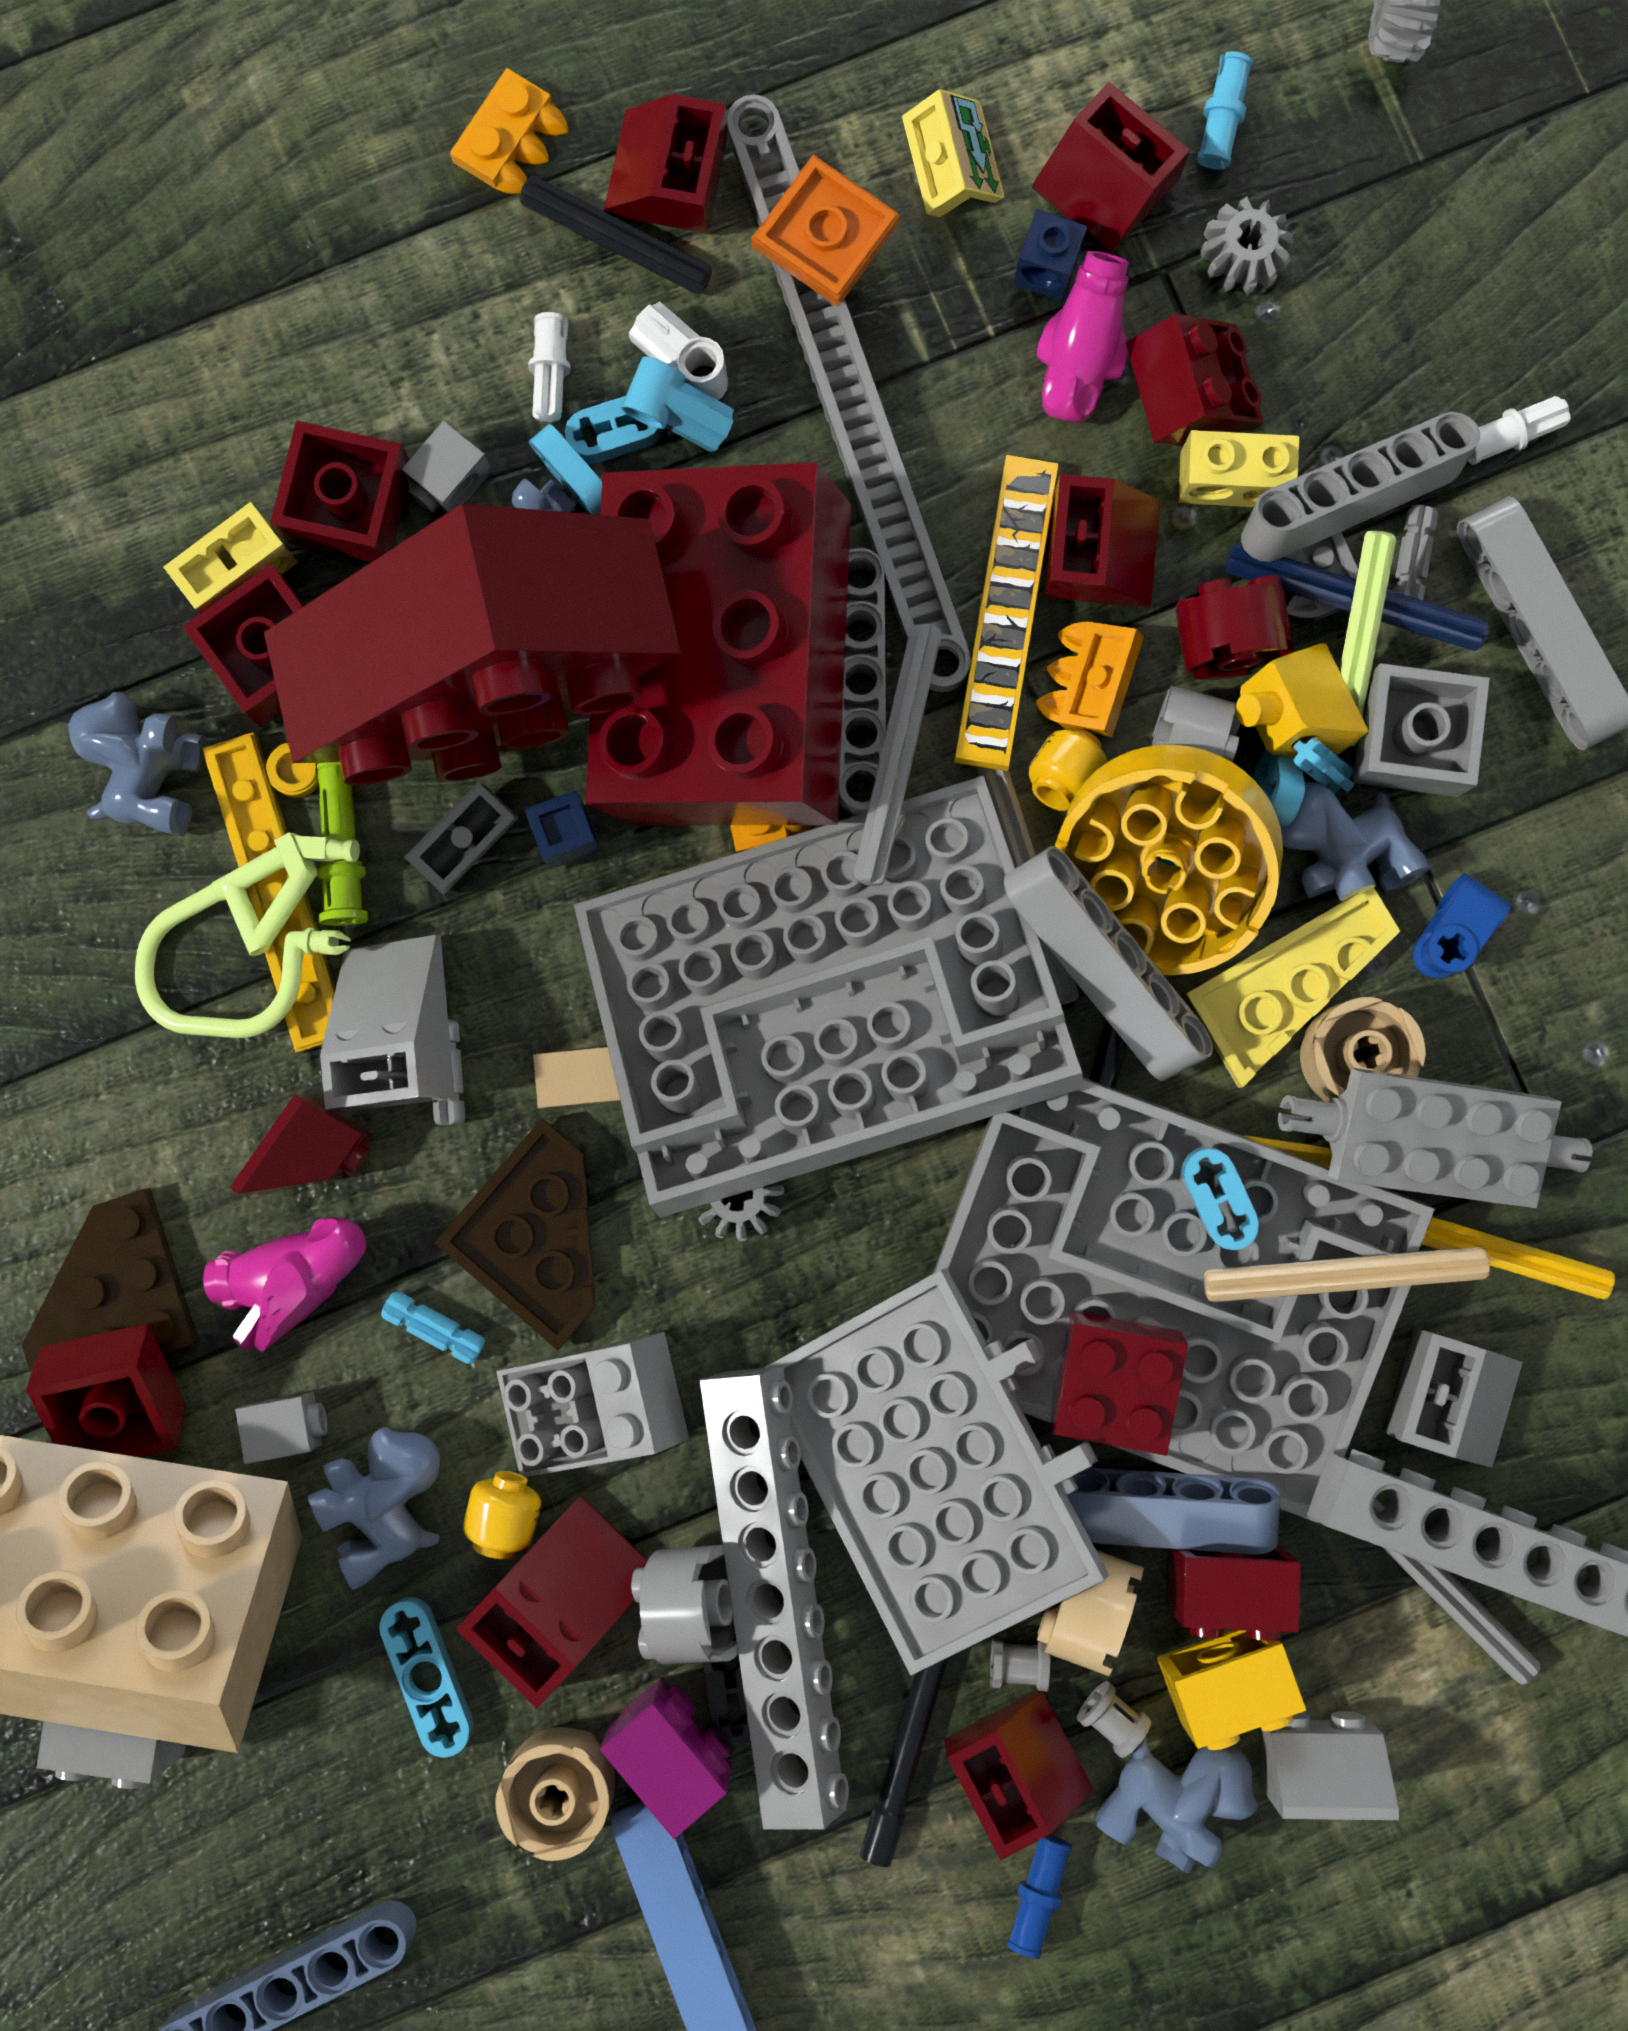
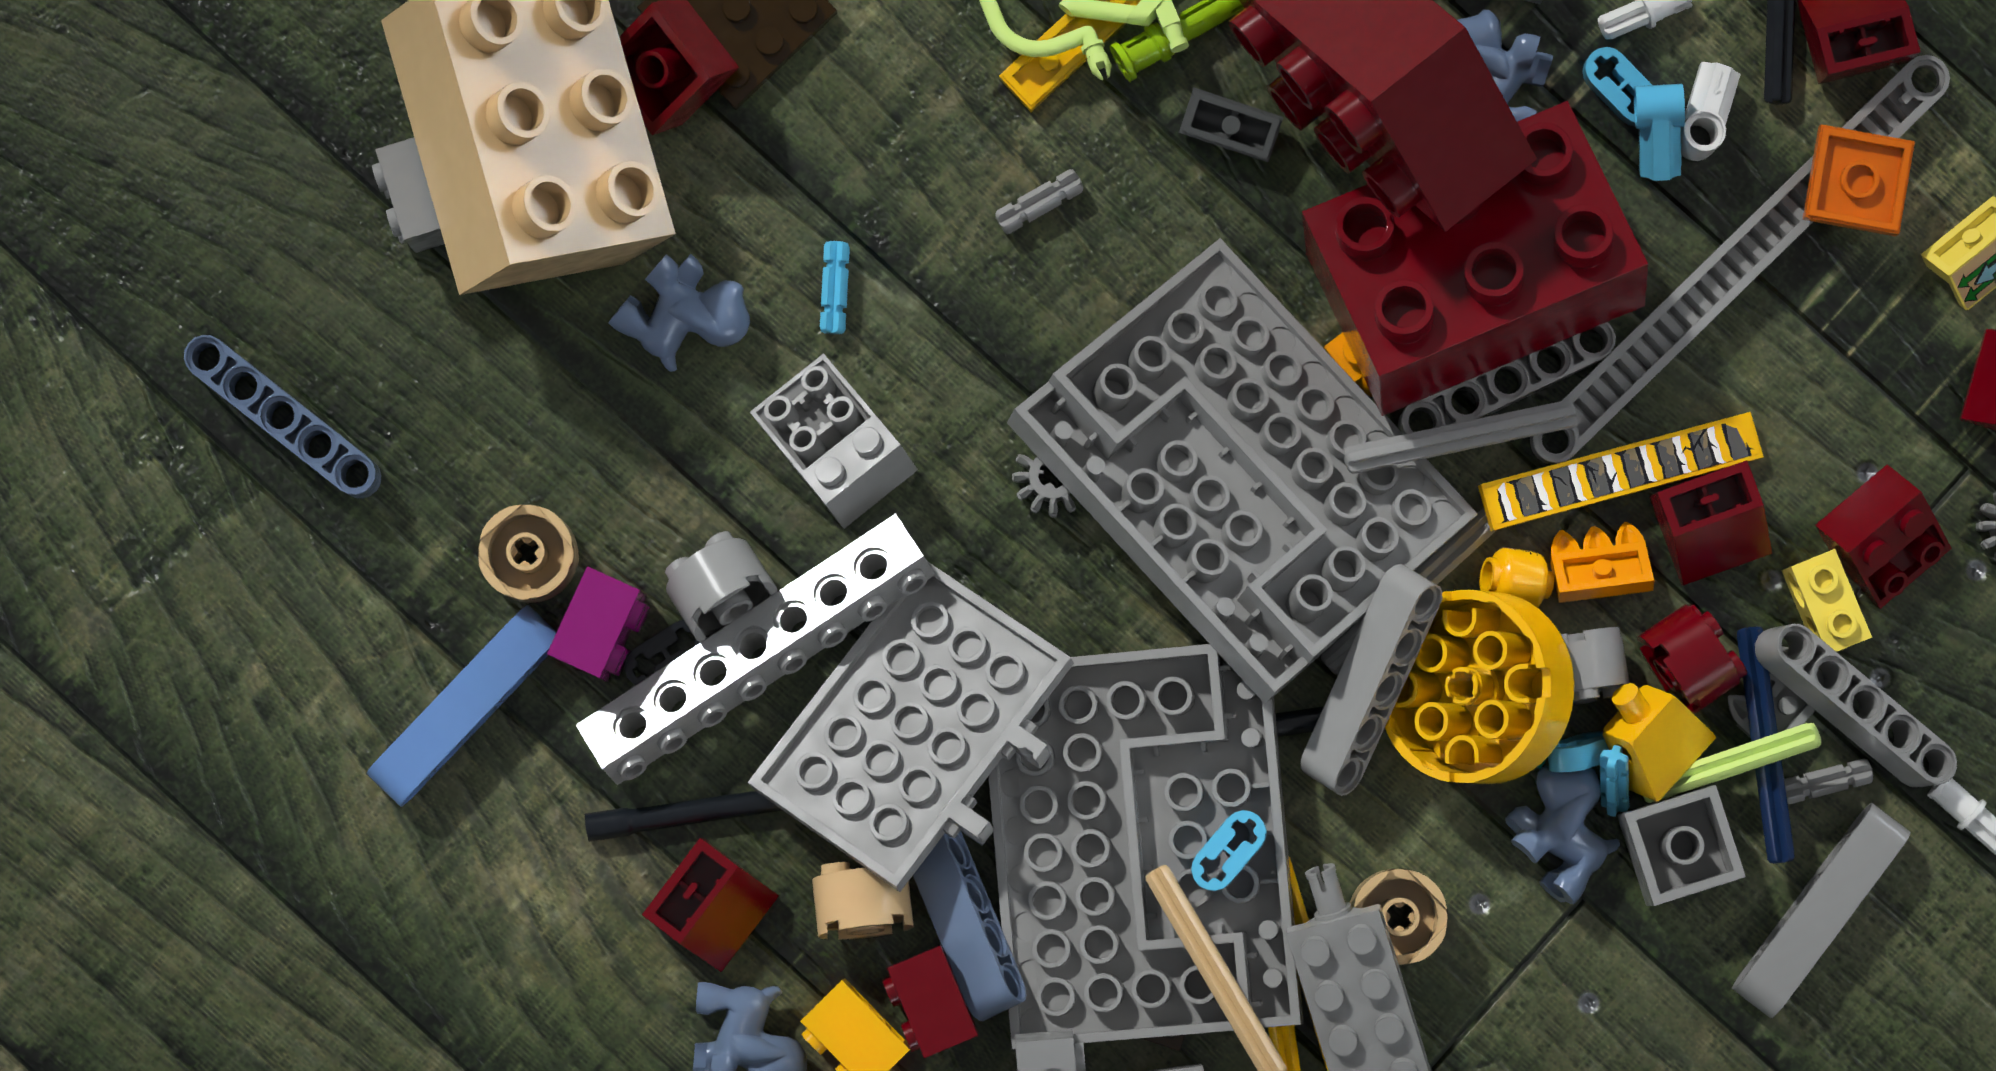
camera: 60 degrees right, 0 degrees up
dark pink animal [203,1217,366,1353] -> none
dark red slope [229,1094,373,1194] -> none
light grey brick [235,1391,327,1464] -> none
light grey slope [320,935,455,1110] -> none
medium azure beam [380,1597,474,1758] -> none
dark brown plate [434,1118,596,1351] -> none
dark red slope [456,1495,648,1708] -> none
yellow head [463,1471,542,1559] -> none
dark blue brick [524,790,602,869] -> none
medium azure beam [529,424,602,515] -> none
tan tile [533,1047,620,1109] -> none
light grey bush [990,1637,1050,1691] -> none
blue pin [1007,1835,1073,1959] -> none
dark blue brick [1013,209,1087,301] -> none
dark pink animal [1037,251,1129,423] -> none
dark red brick [1051,1310,1188,1456] -> none
light grey bush [1077,1681,1152,1758] -> none
light yellow wing [1183,888,1400,1088] -> none
blue piece [1412,873,1511,979] -> none

